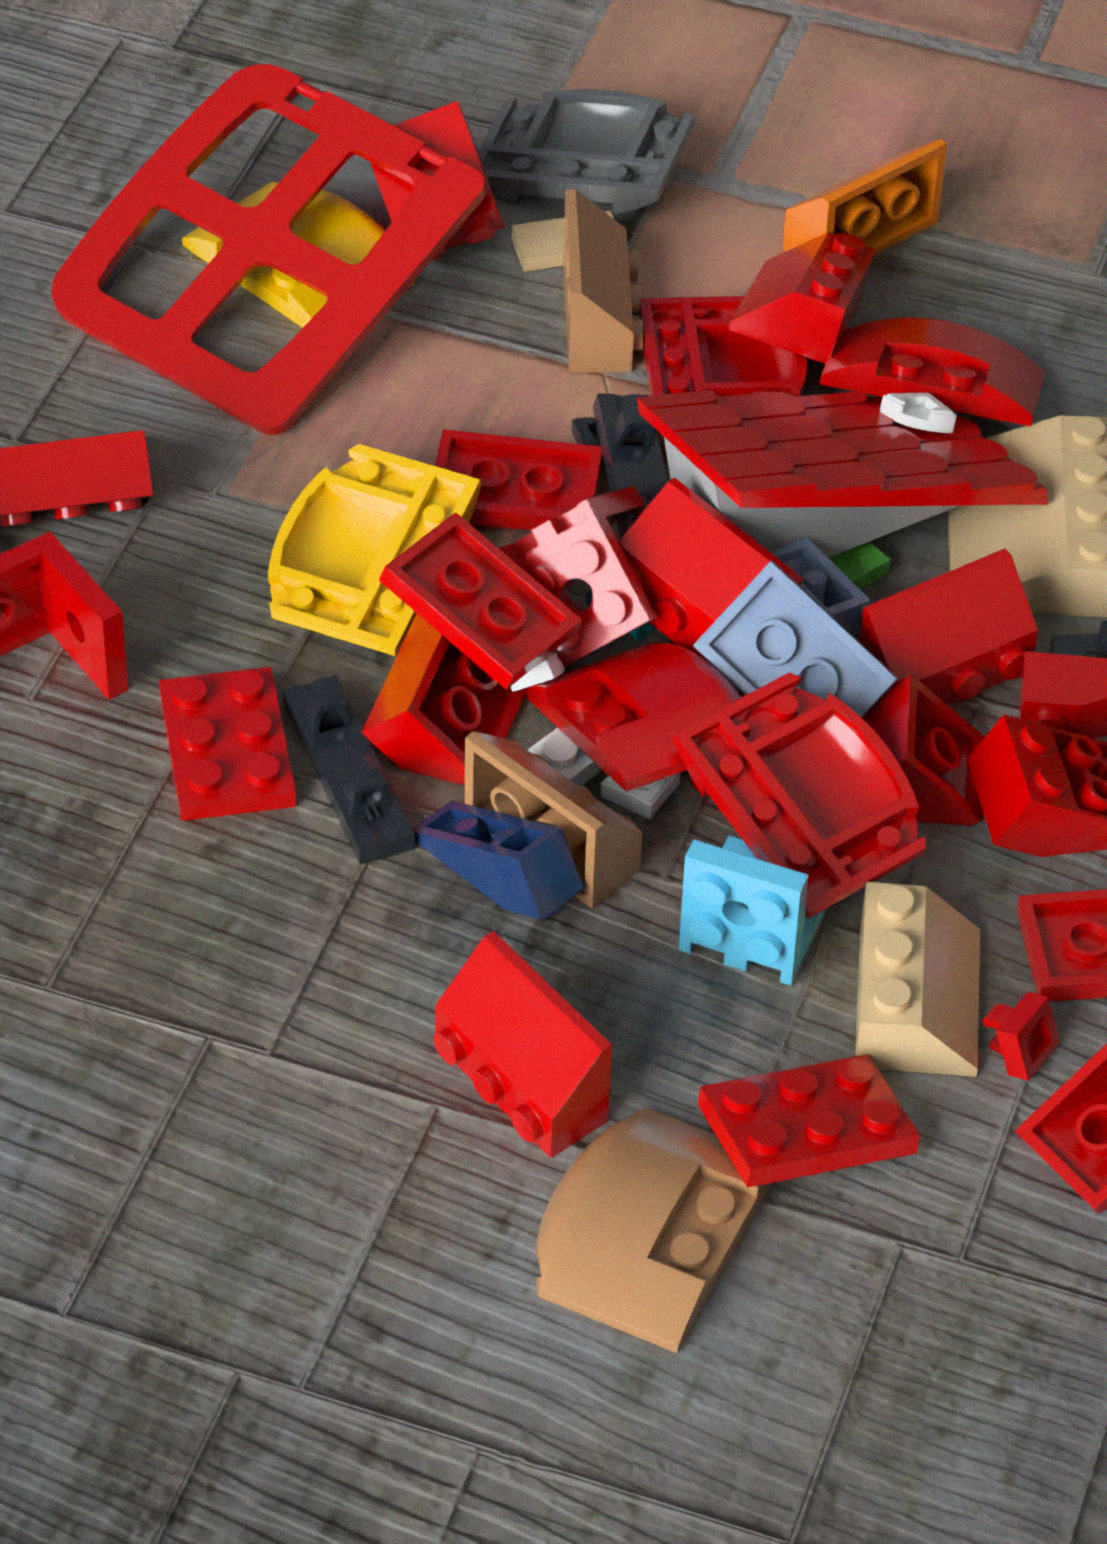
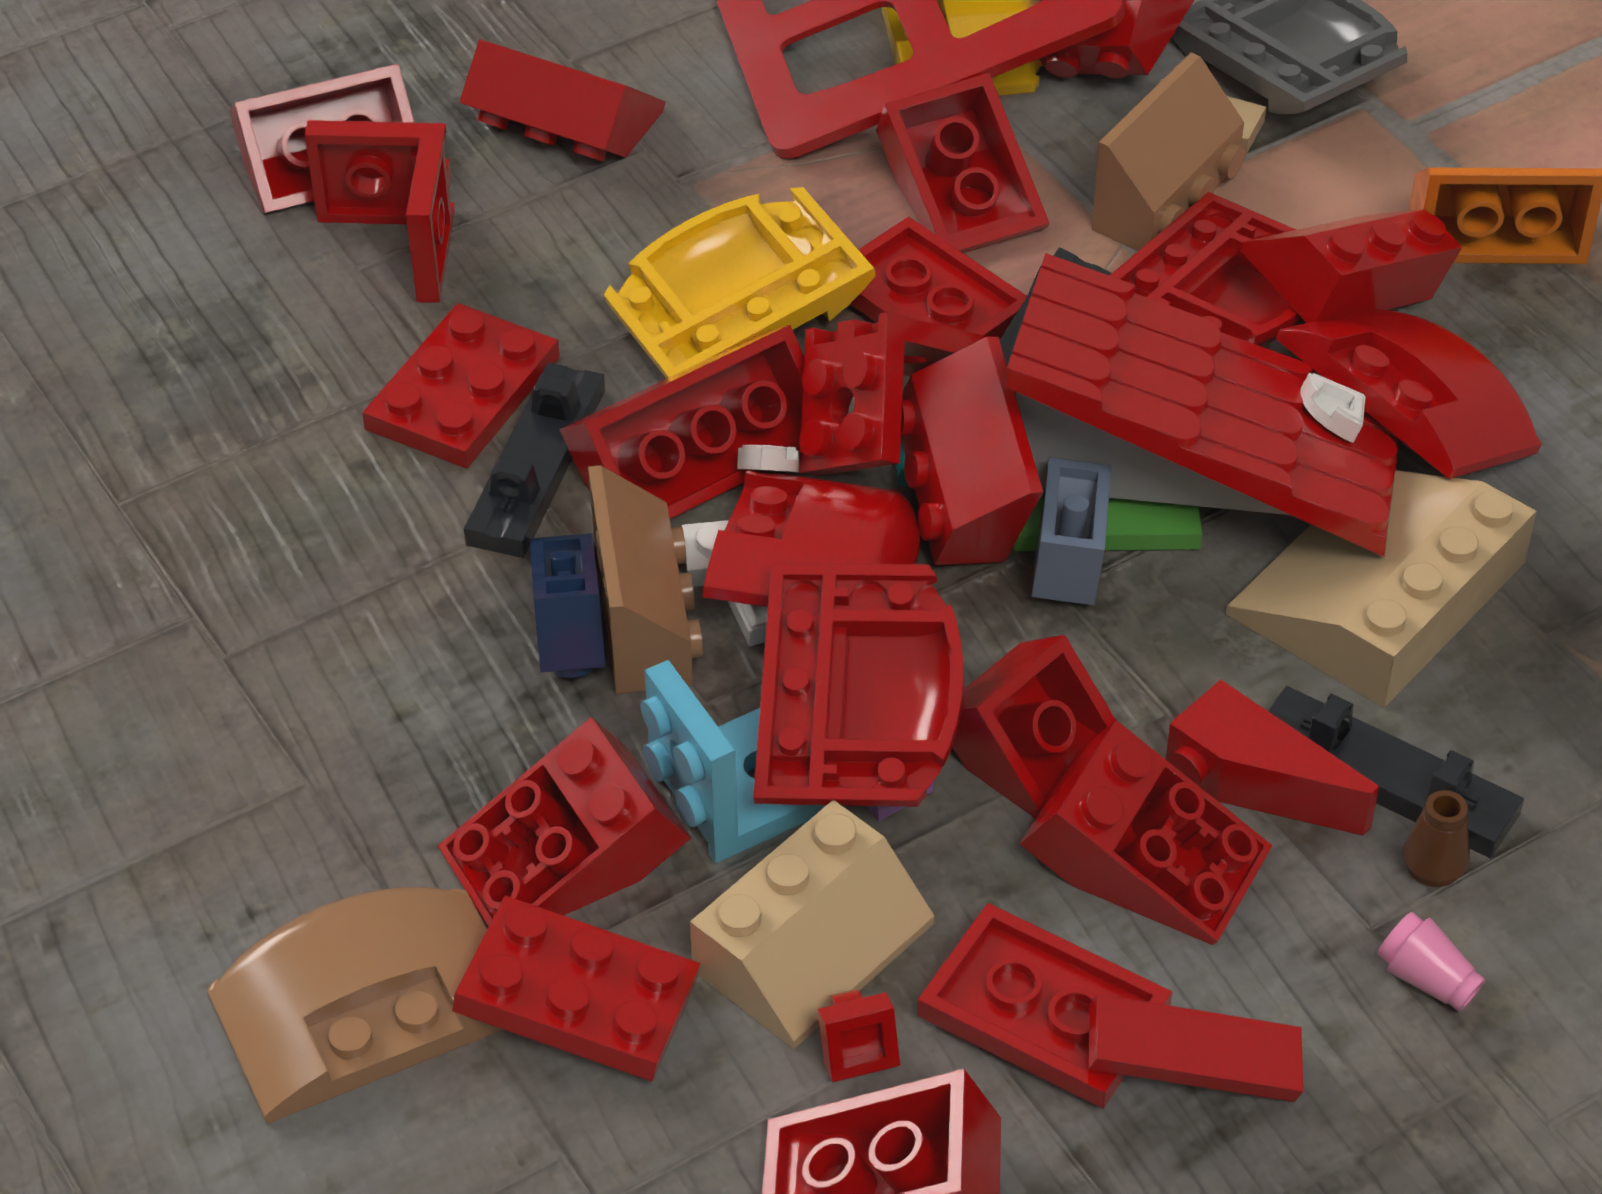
camera: 40 degrees right, 0 degrees up
red plate [379,512,582,690] -> none
slope [433,931,612,1158] -> none
plate [693,561,899,718] -> none
red slope [859,548,1038,705] -> none
none -> red slope [438,717,691,927]
none -> red slope [876,73,1050,253]

